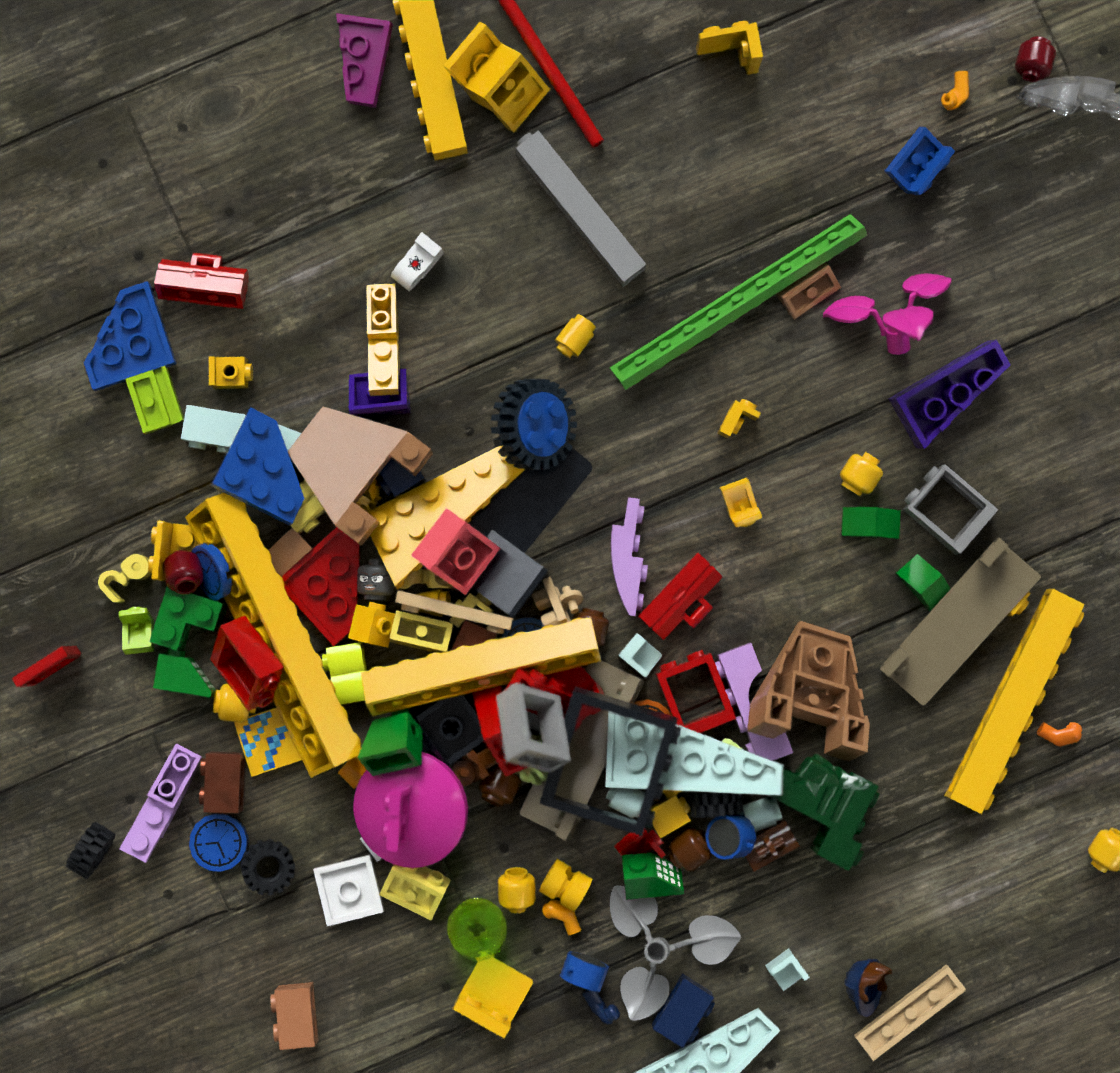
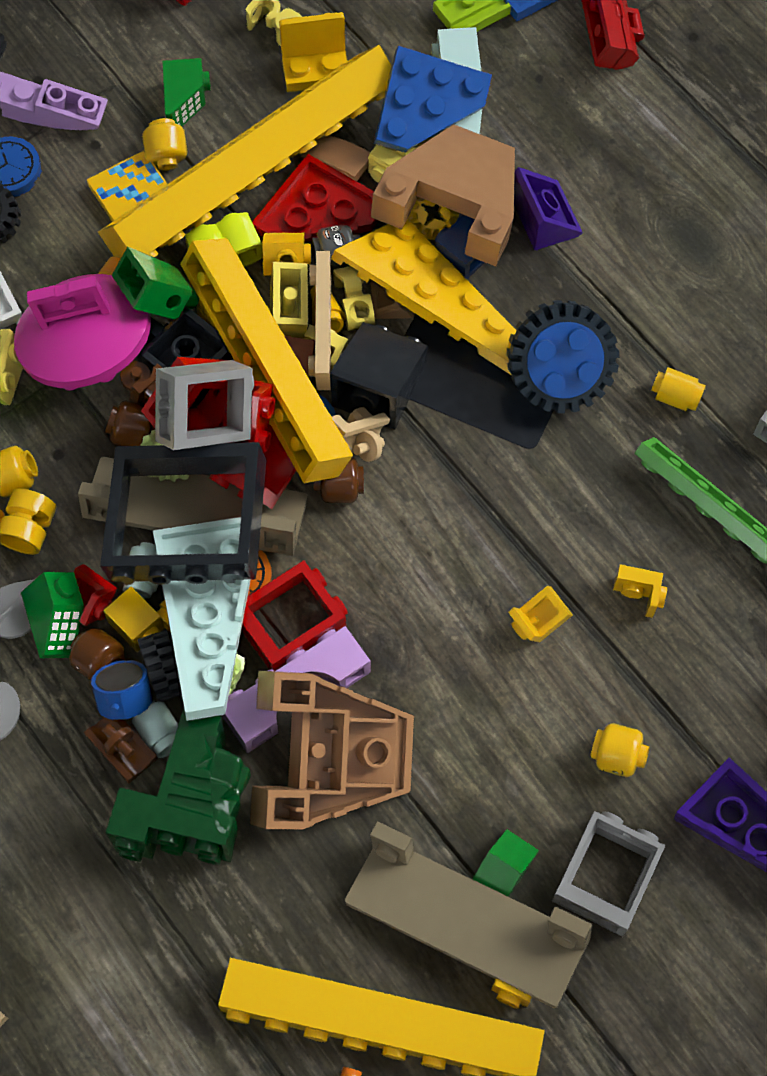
camera: 70 degrees right, 20 degrees down
lime bracket [119,607,154,655] -> none
green brick [149,587,228,651] -> none
dark red head [163,550,204,595] -> none
blue tile [192,543,232,600] -> none
copper brick [199,752,245,813] -> none
yellow brick [209,356,253,389] -> none
red window [210,615,284,711] -> none
yellow slope [367,284,400,396] -> none
white leg [391,232,444,291] -> none
coral brick [411,508,500,595] -> none
lavender slope [611,497,648,616] -> none
light aqua panel [618,633,662,678] -> none
red piece [637,553,723,640] -> none
green slope [841,507,901,539] -> none

